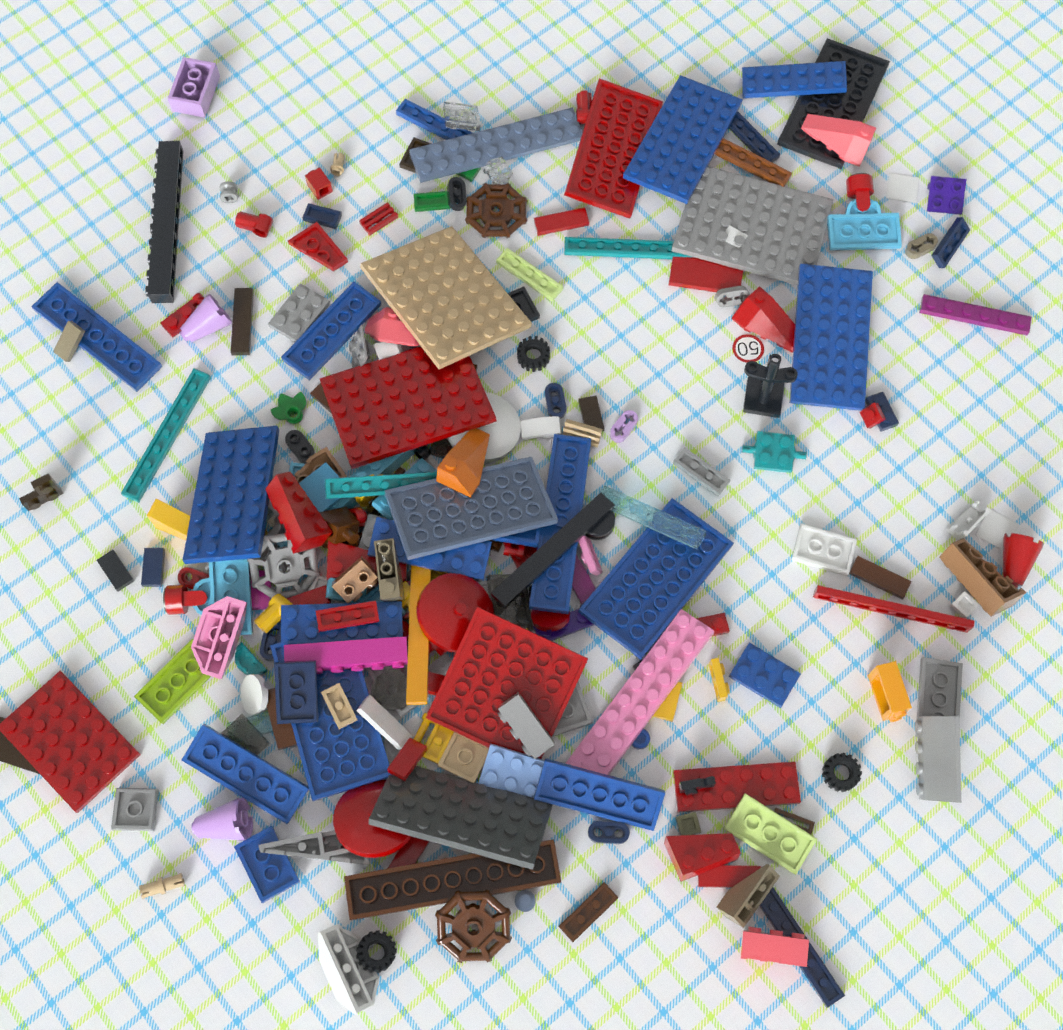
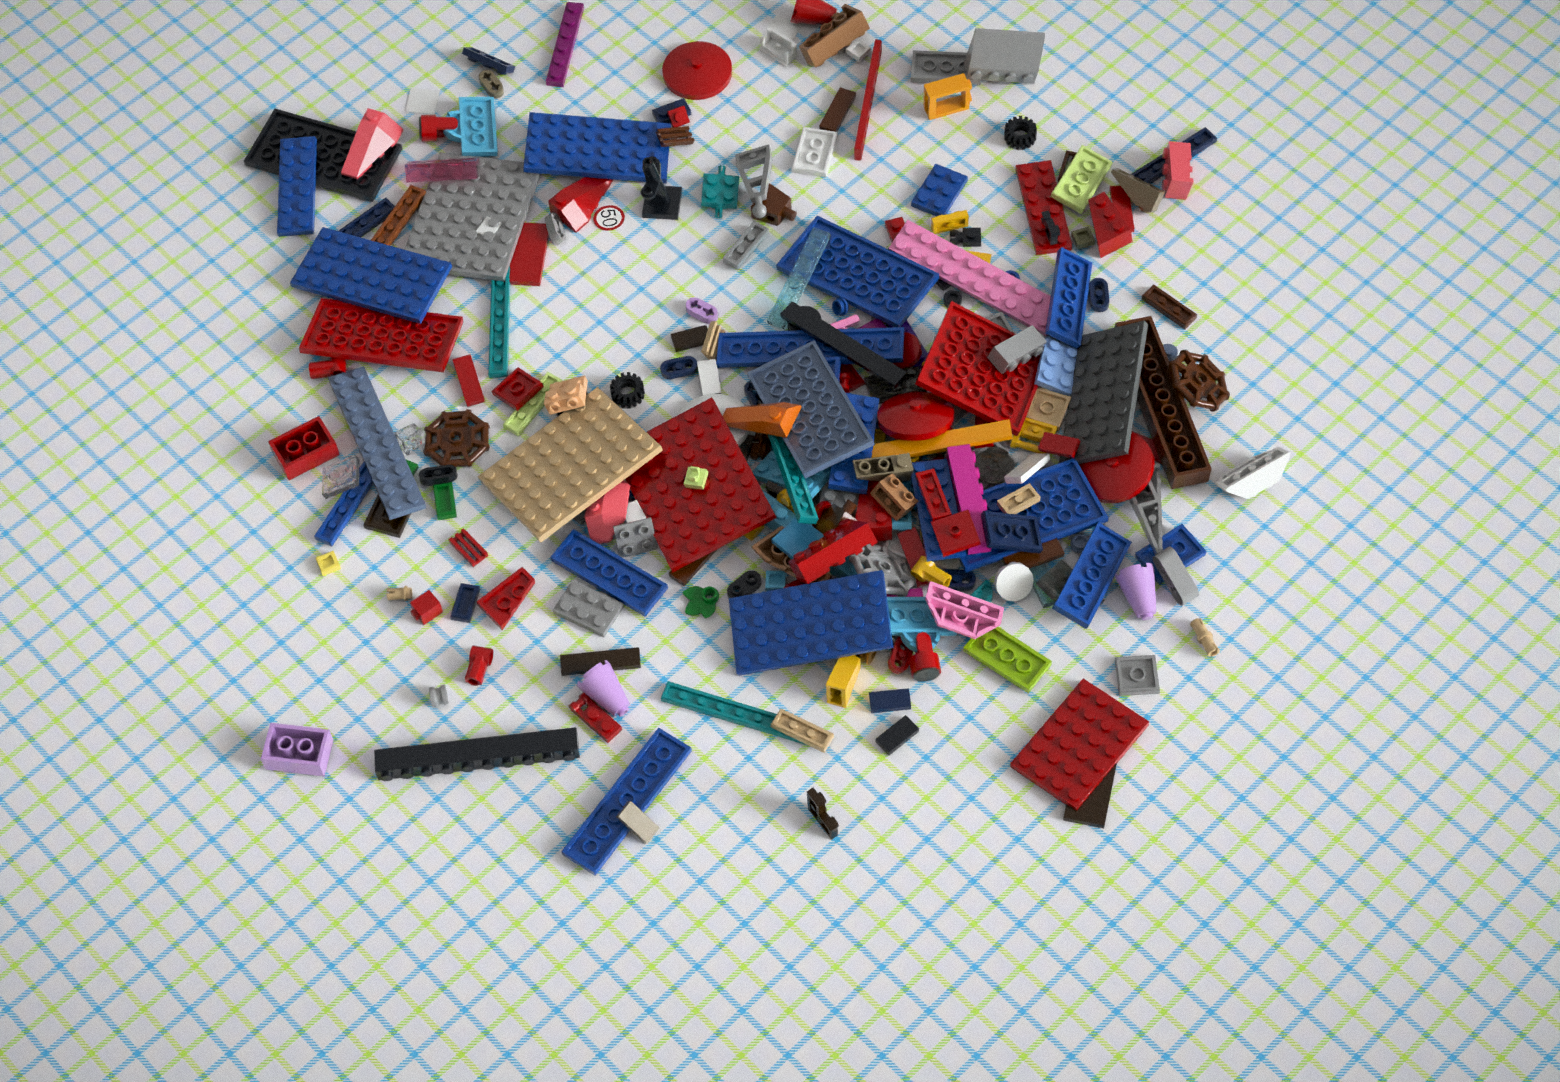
camera: 90 degrees left, 10 degrees down
black tyre [356,930,397,973] -> none
dark purple hinge [927,176,967,215] -> none
none -> red brick [268,416,340,480]
none -> light yellow tile [315,551,341,576]
none -> clear pink fence [405,158,480,182]
none -> red tile [491,367,544,411]
none -> light nougat plate [544,375,588,415]
none -> reddish brown tile [656,126,695,147]
none -> red dish [662,41,732,100]
none -> yellowish green tile [684,466,708,490]
none -> light grey plate [735,144,773,218]
none -> reddish brown torso [751,183,797,226]
none -> tan tile [771,708,834,753]
none -> blue plate [832,297,849,316]
none -> red plate [931,510,981,557]
none -> black tile [943,290,962,308]
none -> black plate [950,227,981,247]
none -> sand blue plate [1070,534,1088,553]
none -> light grey beam [1152,546,1199,606]

